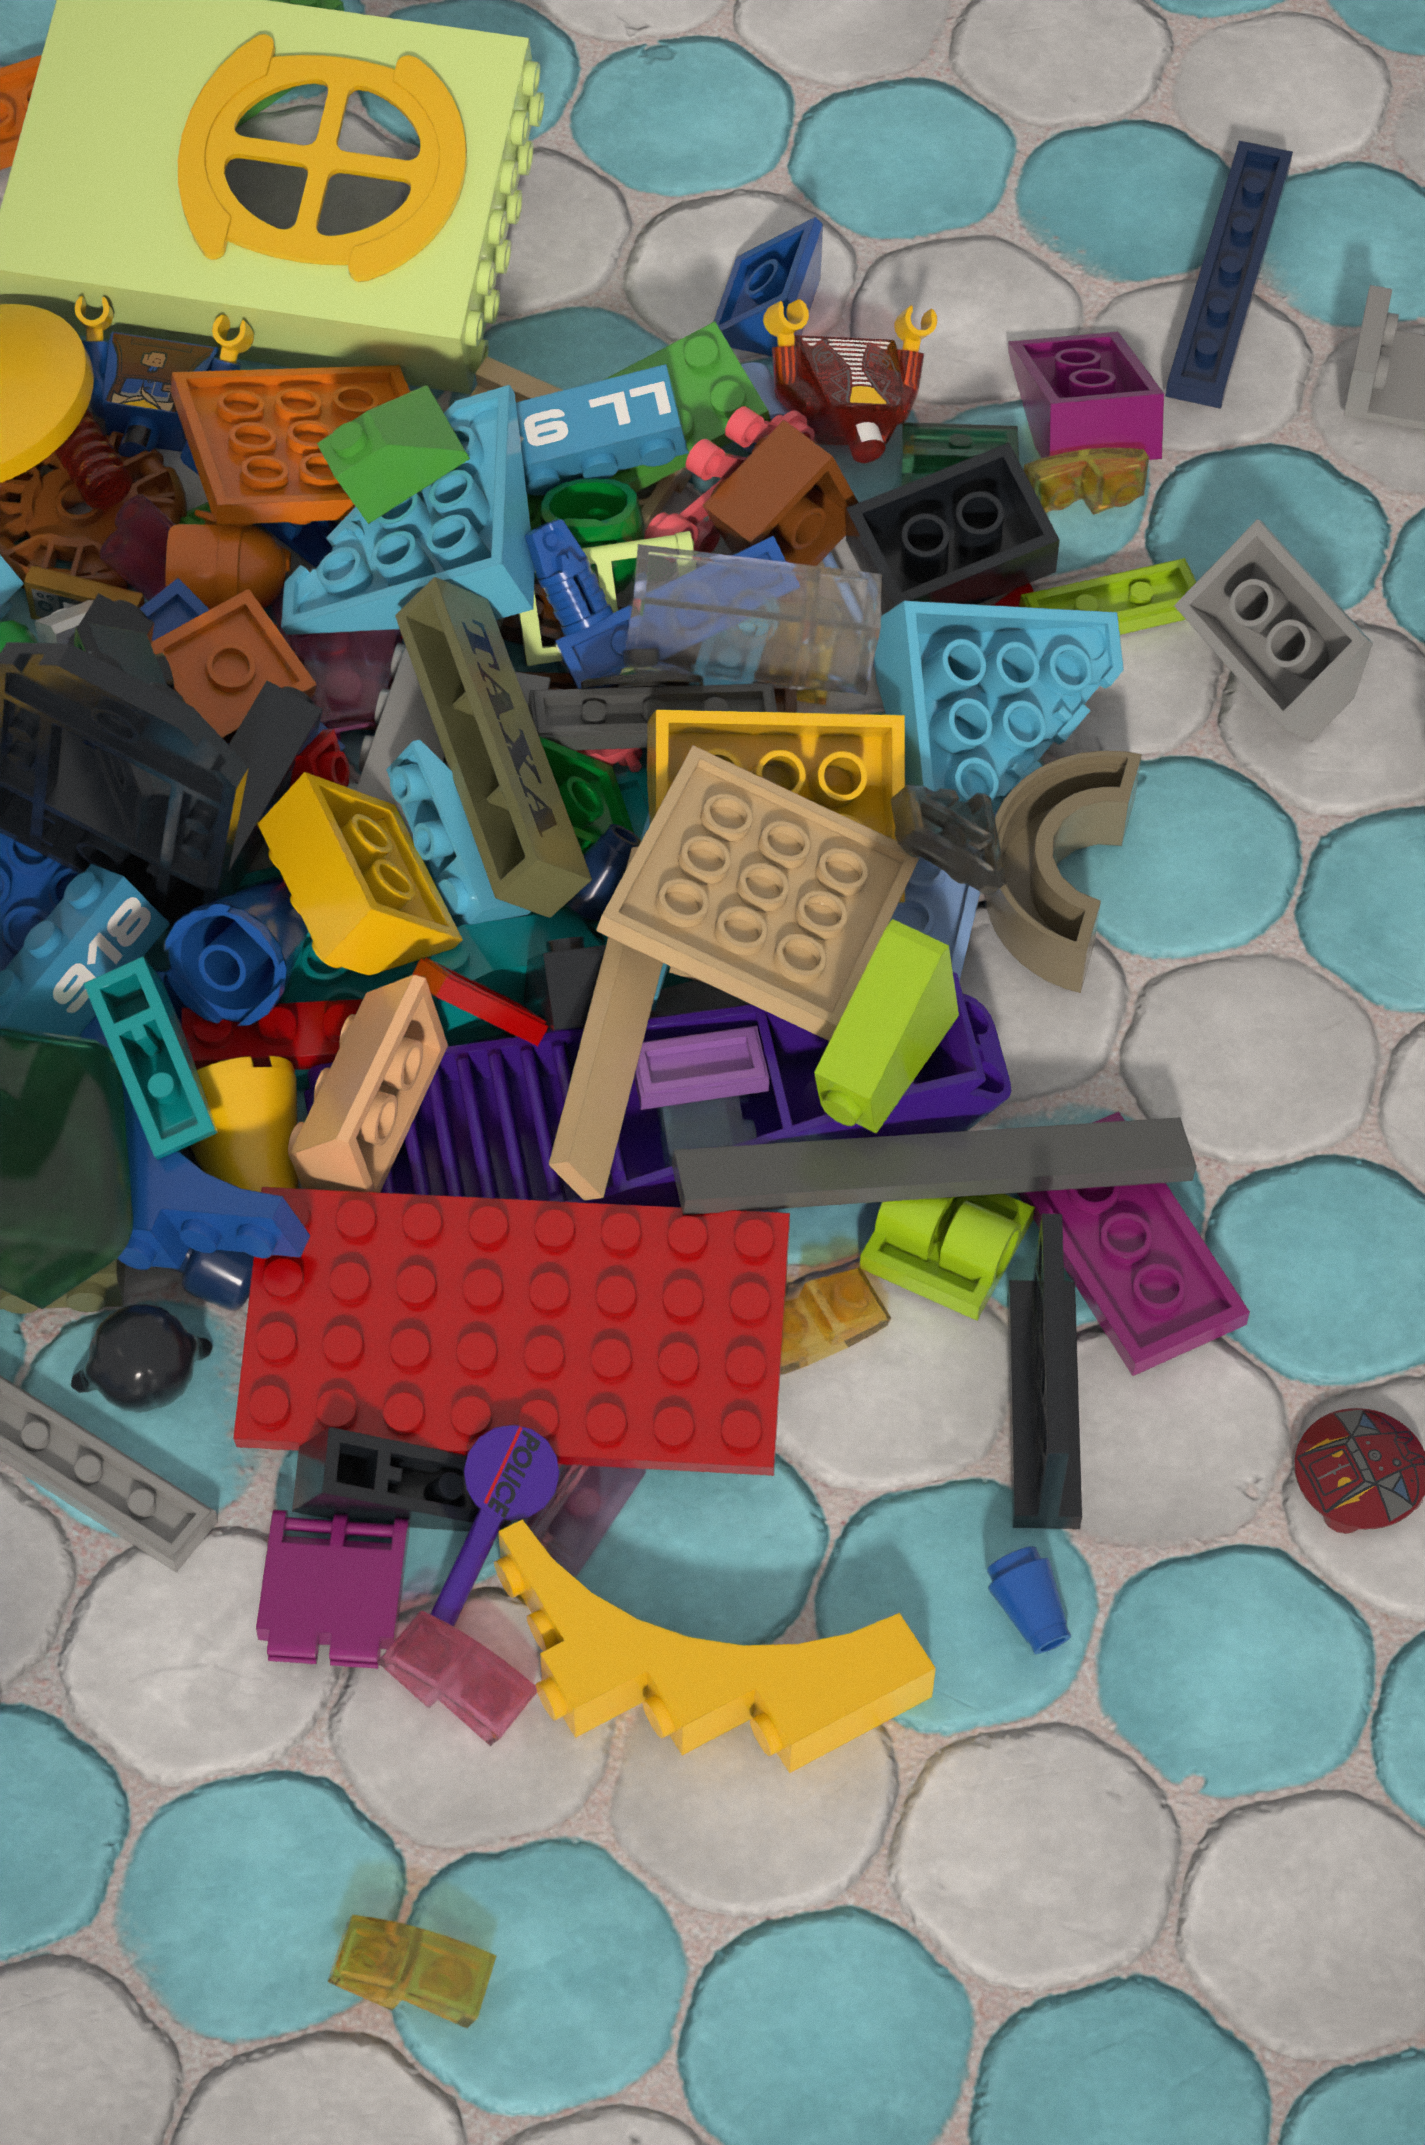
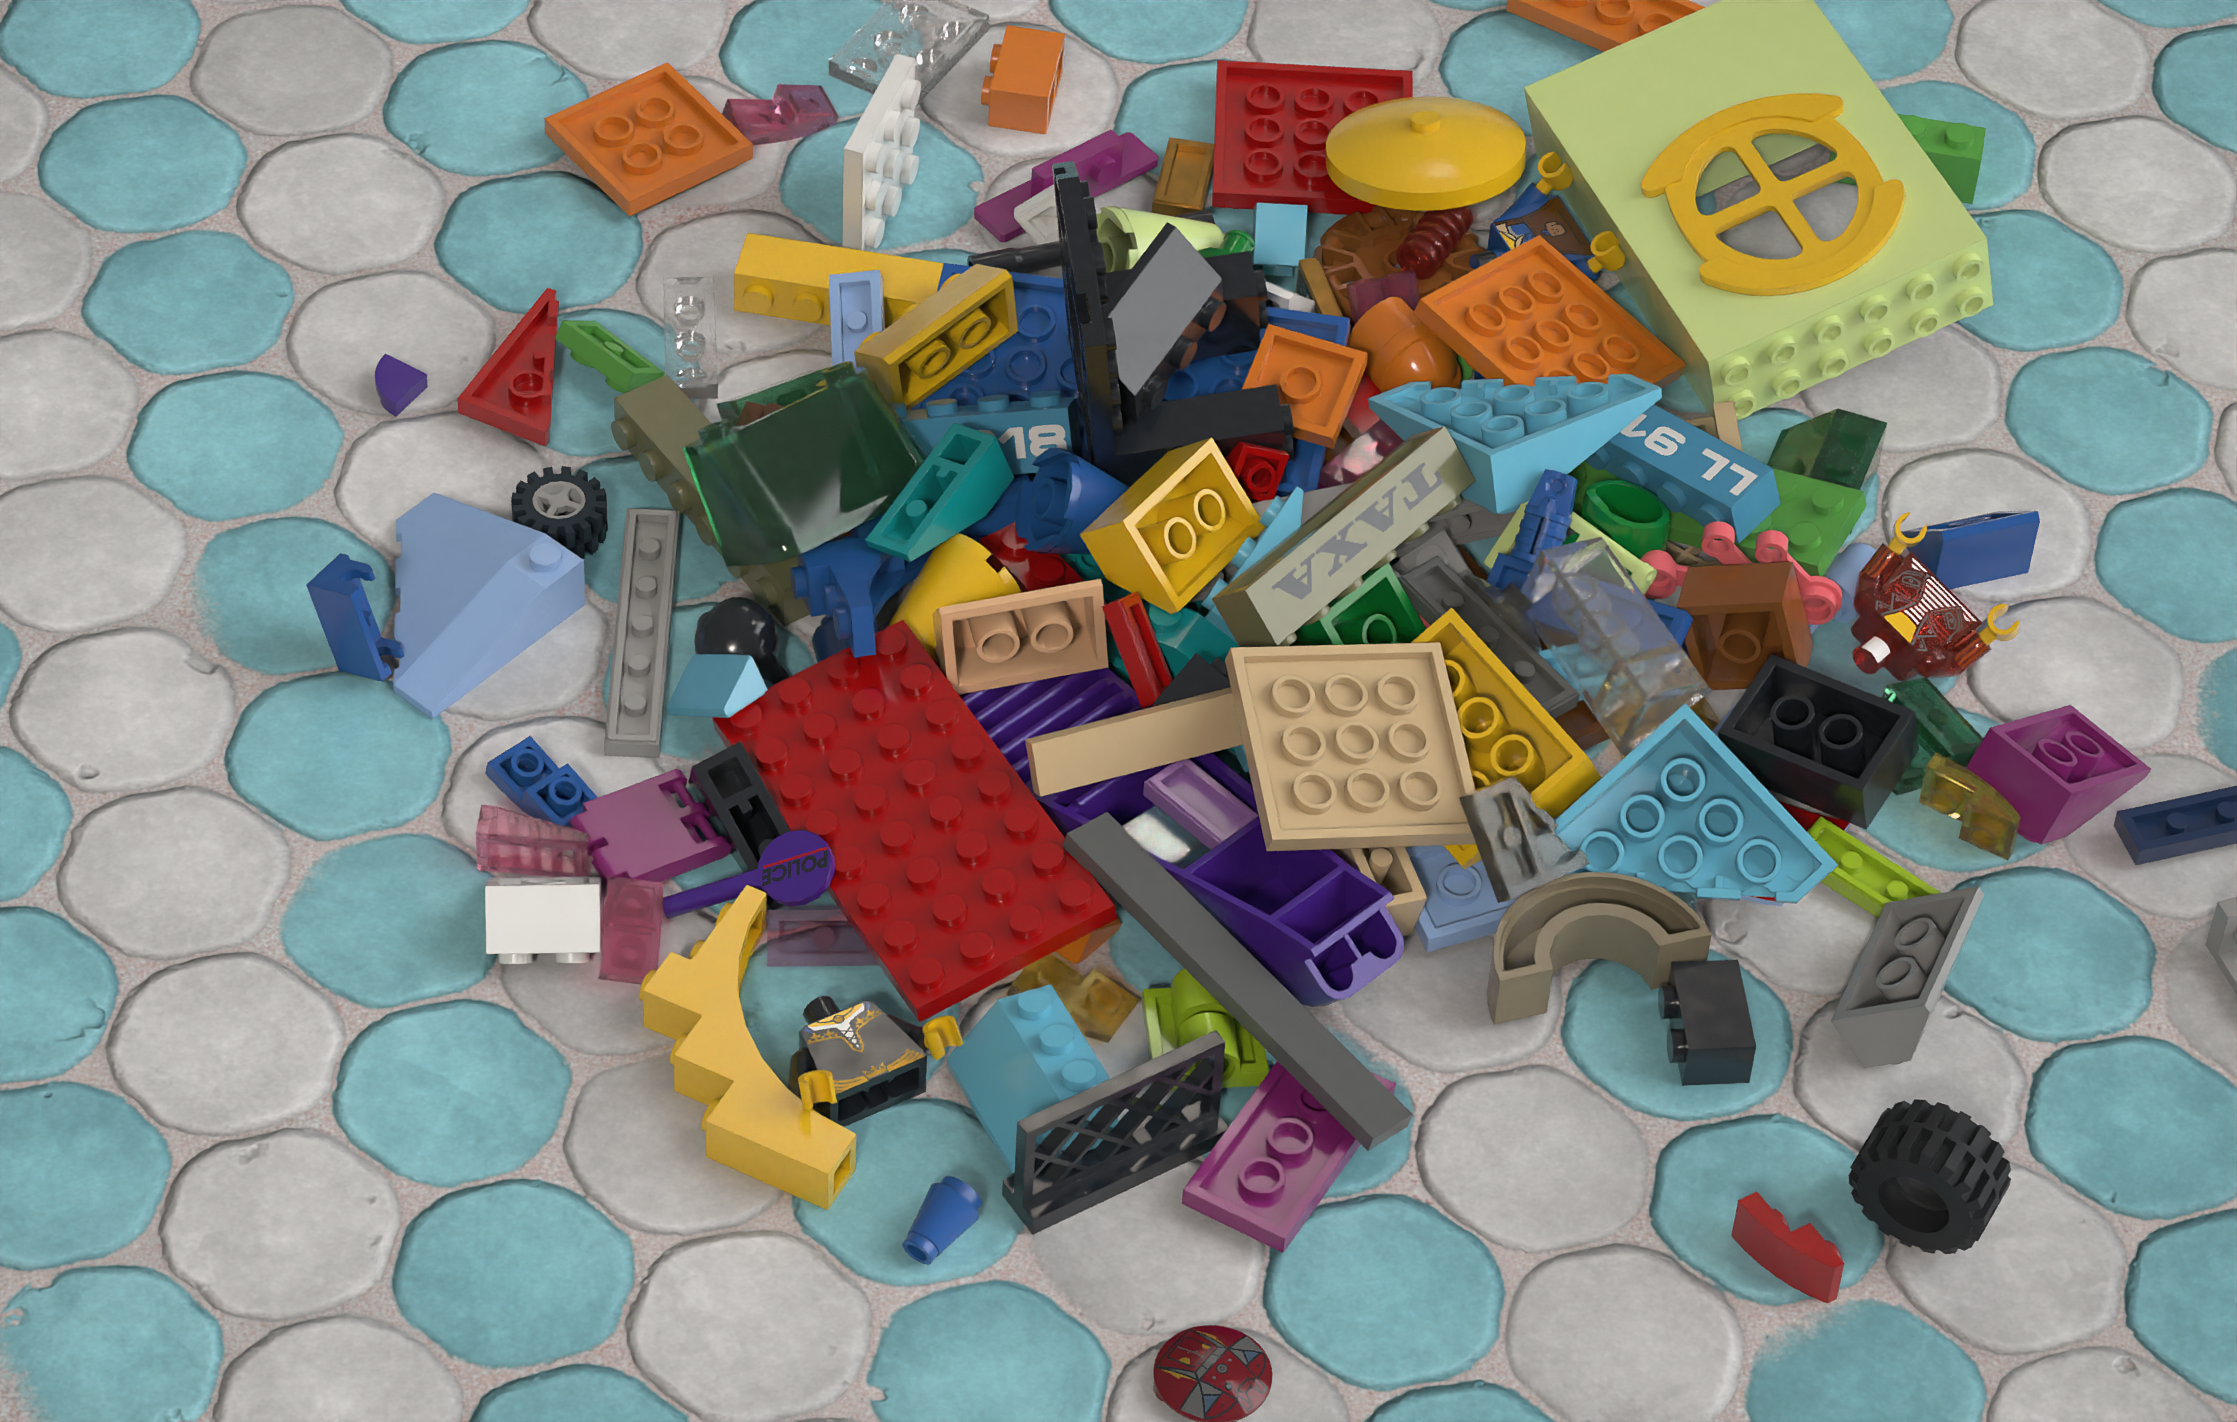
camera: 55 degrees right, 10 degrees down
bright green slope [317,385,470,524] -> none
clear yellow slope [327,1915,496,2028] -> none
lime slope [814,919,959,1134] -> none
none -> clear pink slope [476,804,590,877]
none -> blue slope [485,736,598,835]
none -> white slope [485,876,601,964]
none -> medium azure slope [666,654,768,718]
none -> torso [788,996,964,1127]
none -> medium azure slope [947,984,1118,1173]
none -> black brick [1658,959,1756,1086]
none -> clear green slope [1767,408,1887,535]

